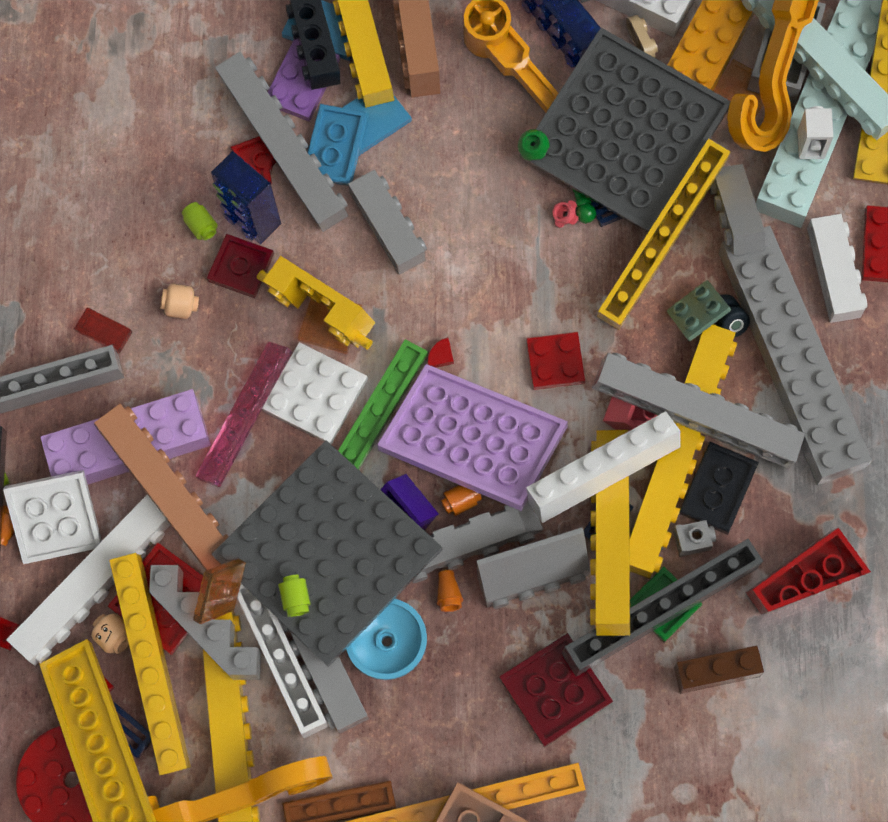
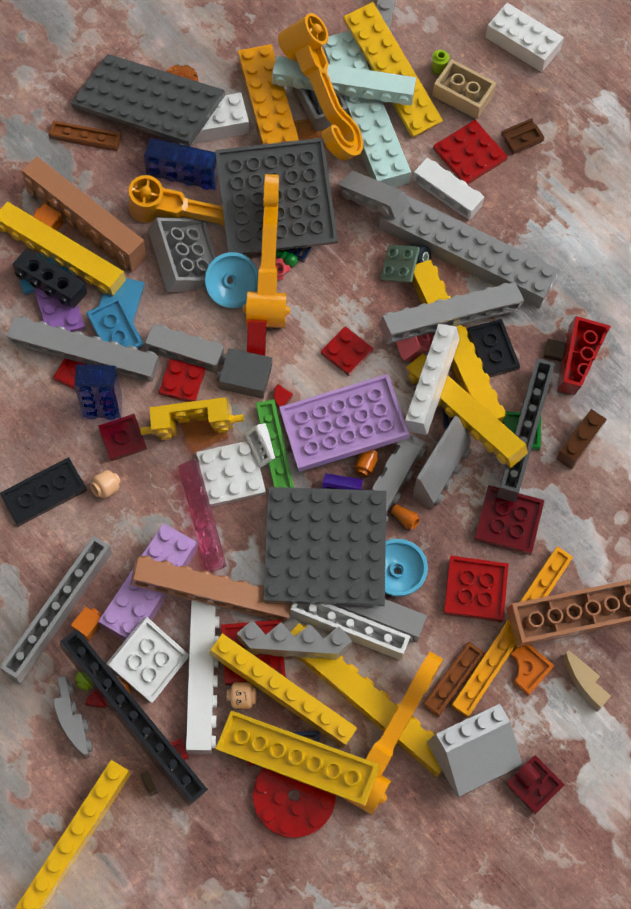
camera: 50 degrees left, 5 degrees down
clear red tile [74,307,132,354] -> none
lime brick [182,202,218,240] -> none
clear orange tile [193,558,246,624] -> none
lime brick [278,574,311,617] -> none
green plate [517,129,550,161] -> none
yellow brick [597,138,730,330] -> none
tan plate [626,15,658,58] -> none
light grey brick [673,520,716,557] -> none
white brick [797,106,833,159] -> none
none -> black tile [0,457,87,527]
none -> orange brick [71,606,102,641]
none -> light grey slope [148,218,216,292]
none -> red plate [159,359,206,402]
none -> medium azure dish [205,252,258,308]
none -> dark grey brick [217,348,272,399]
none -> light orange piece [242,174,291,328]
none -> white slope [245,424,275,468]
none -> red tile [247,319,267,356]
none -> red plate [444,555,509,622]
none -> dark brown tile [544,338,566,361]

